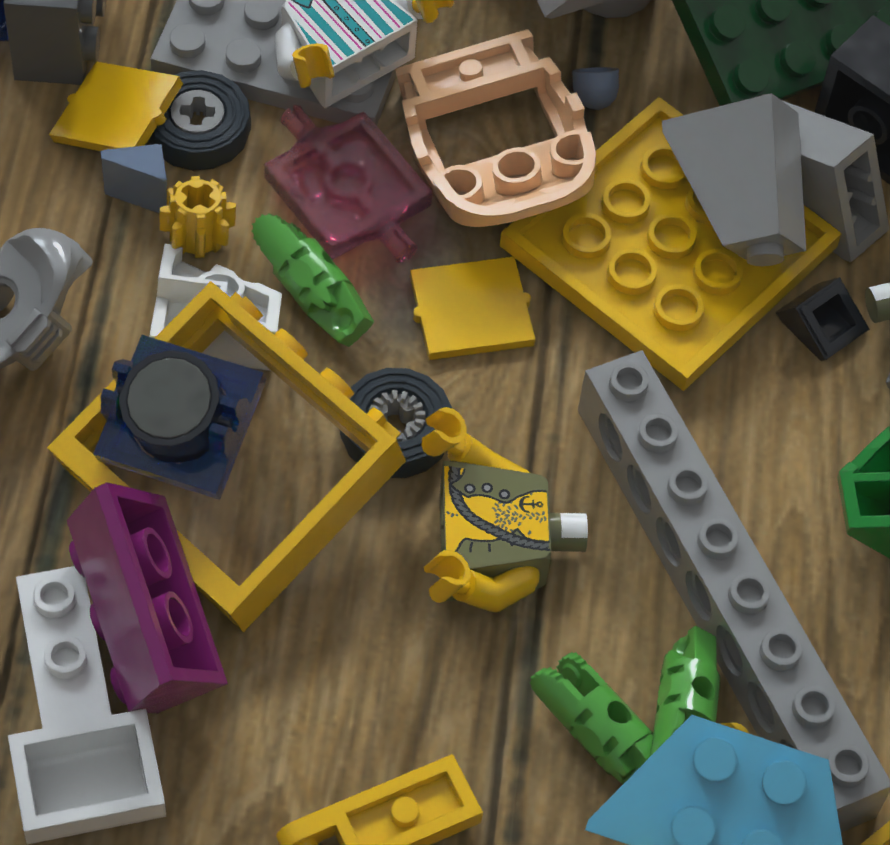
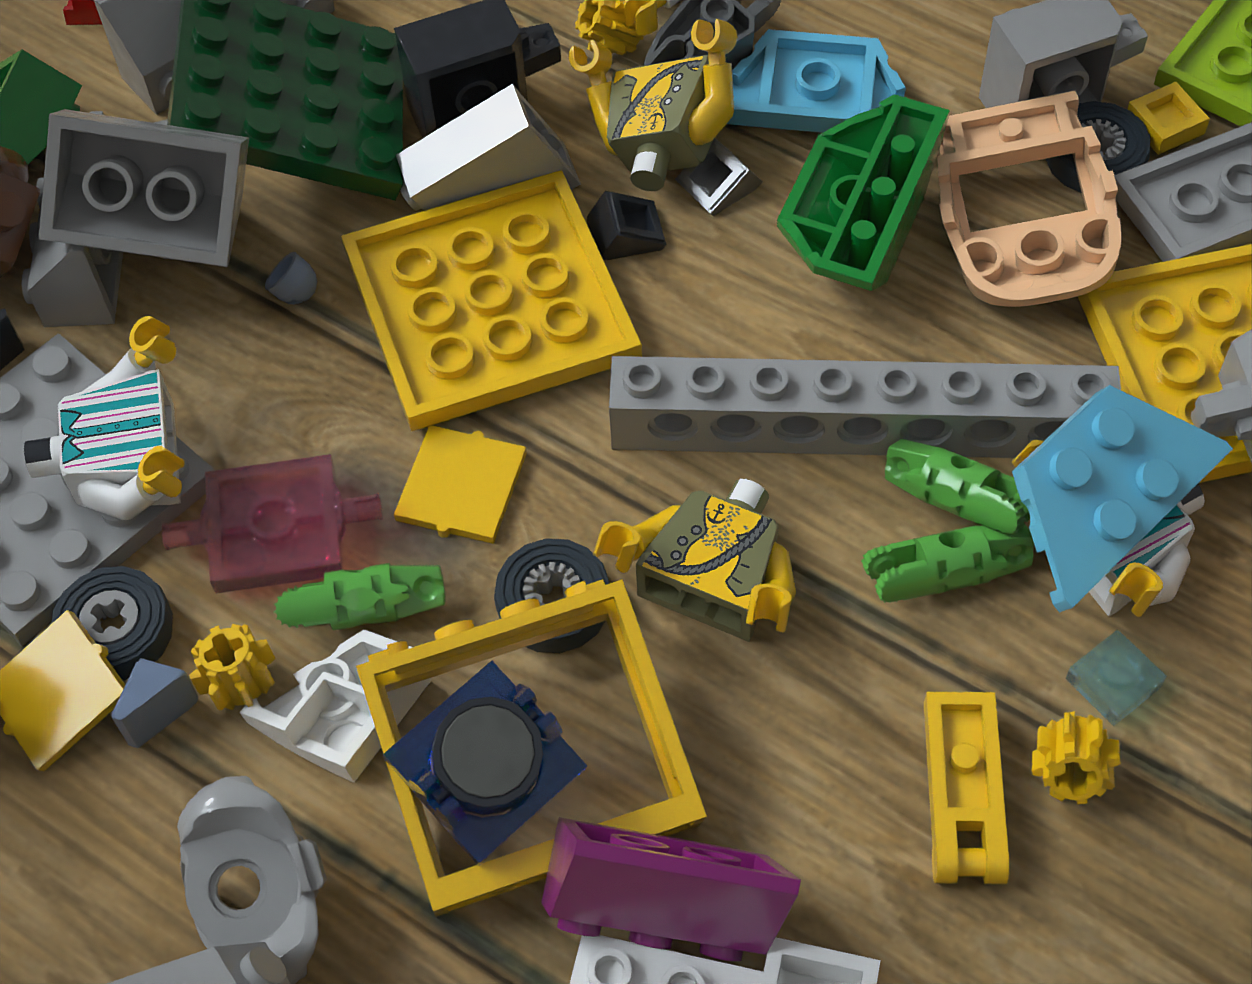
camera: 55 degrees left, 0 degrees up
light nougat slope [395,29,596,227] -> none
light grey slope [662,93,806,266] -> none

